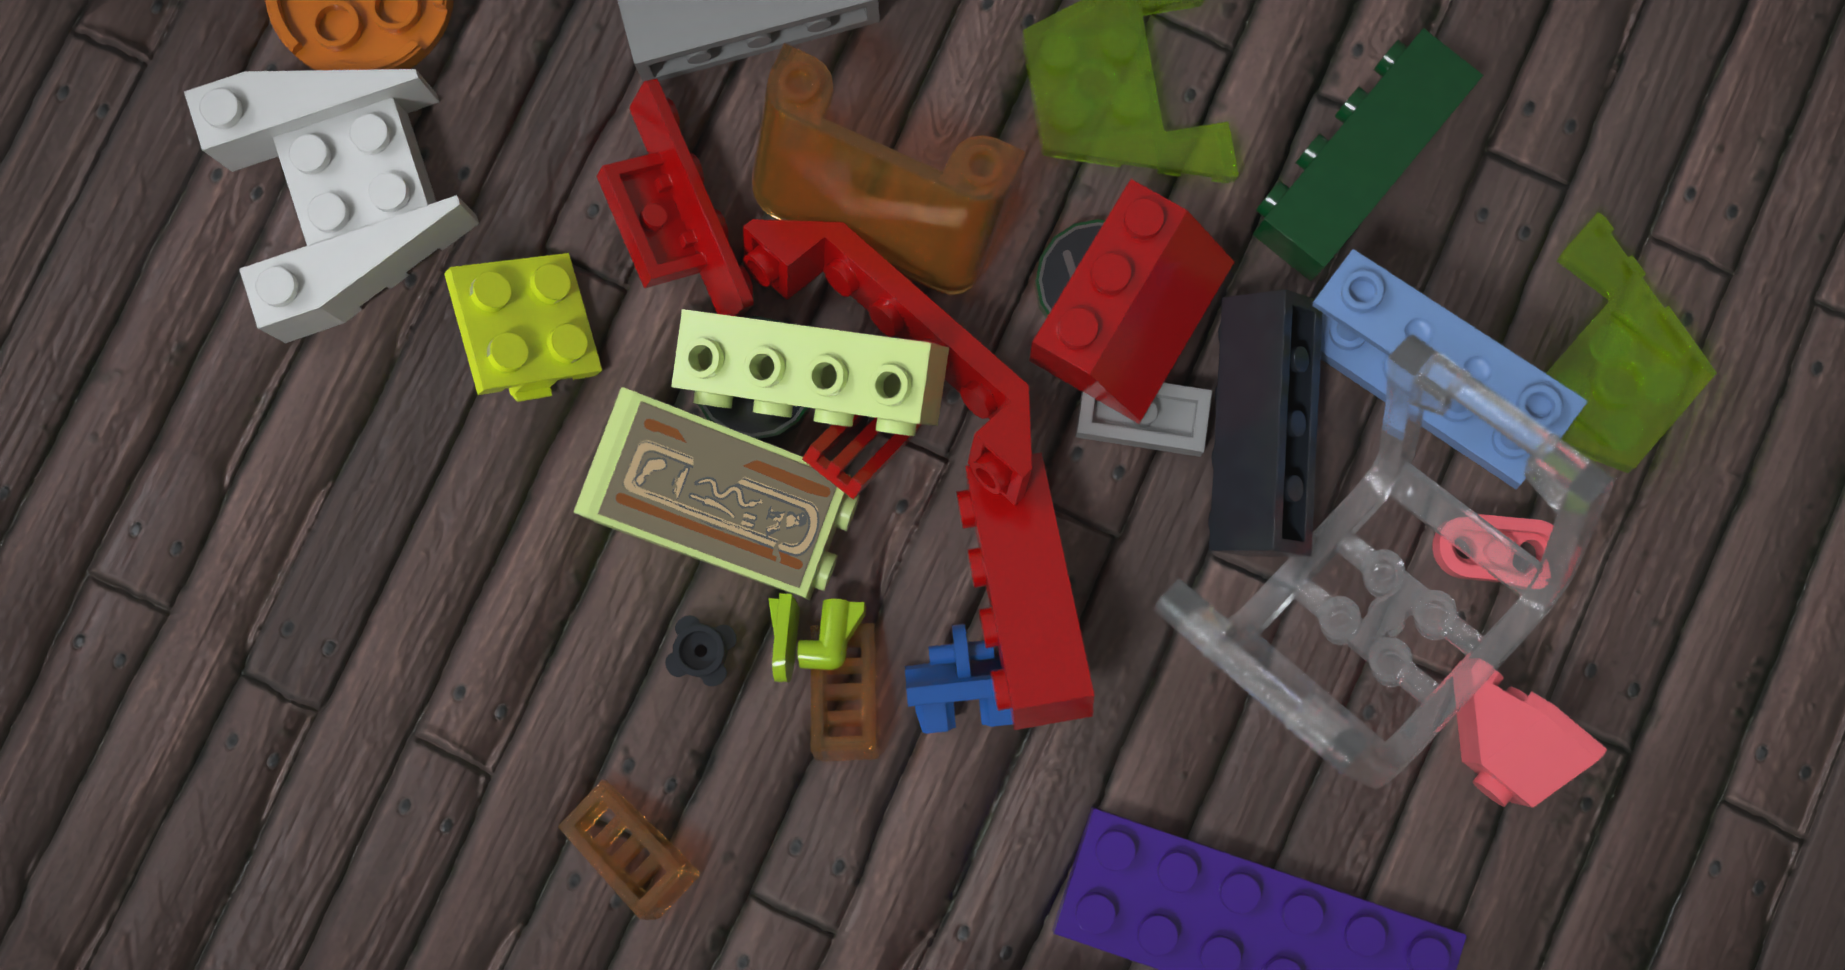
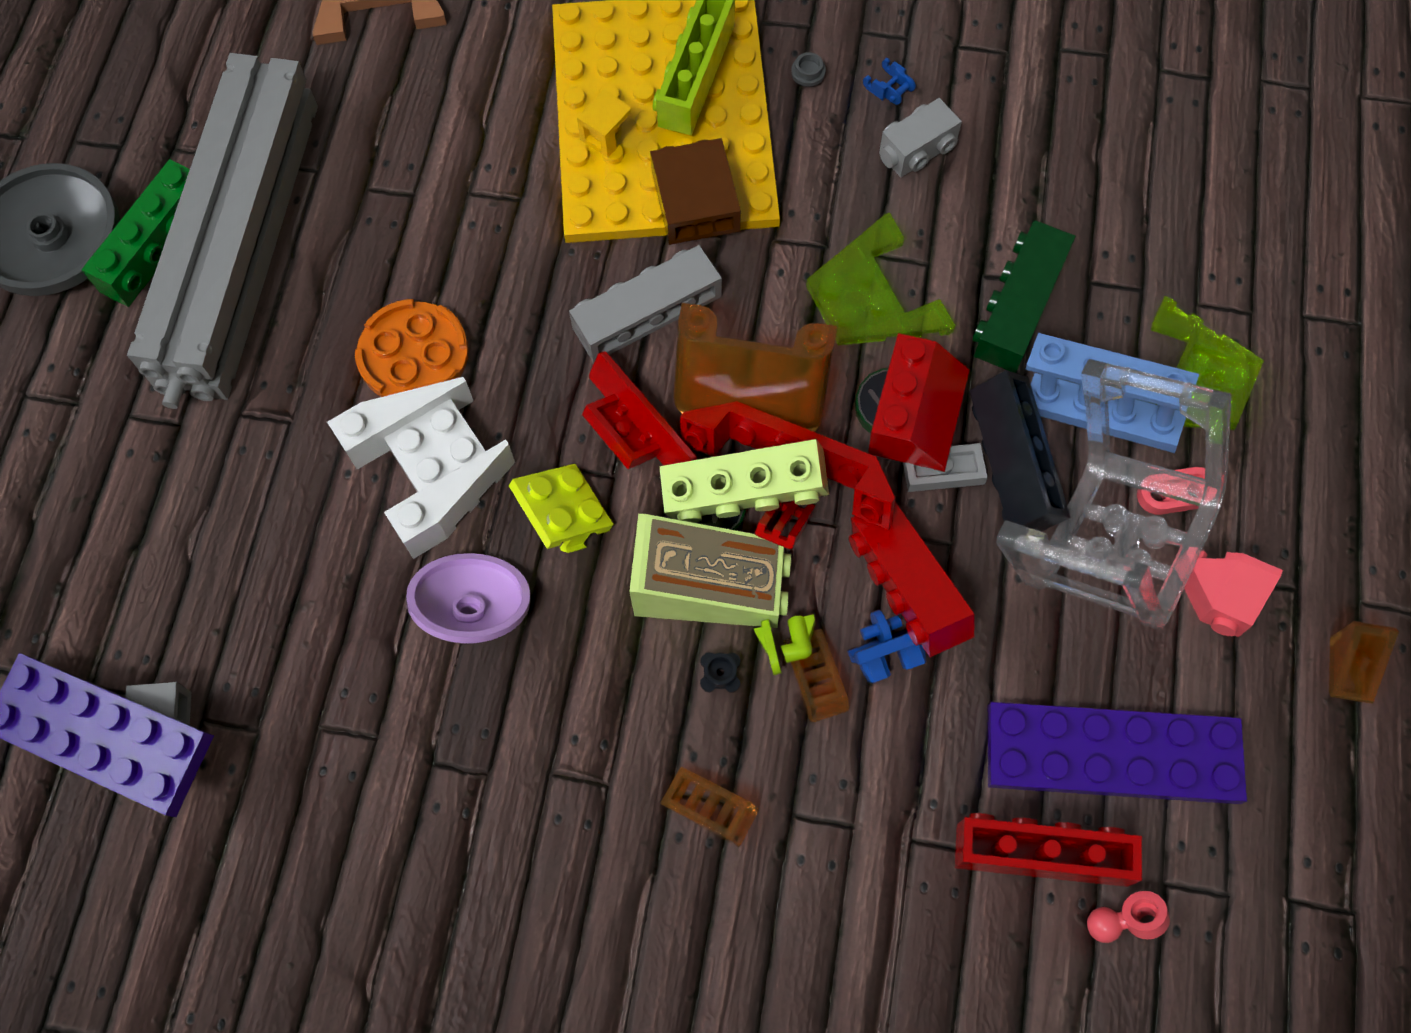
camera: 15 degrees left, 15 degrees down
none -> lavender dish [406,553,530,644]
none -> clear orange slope [1329,621,1399,704]

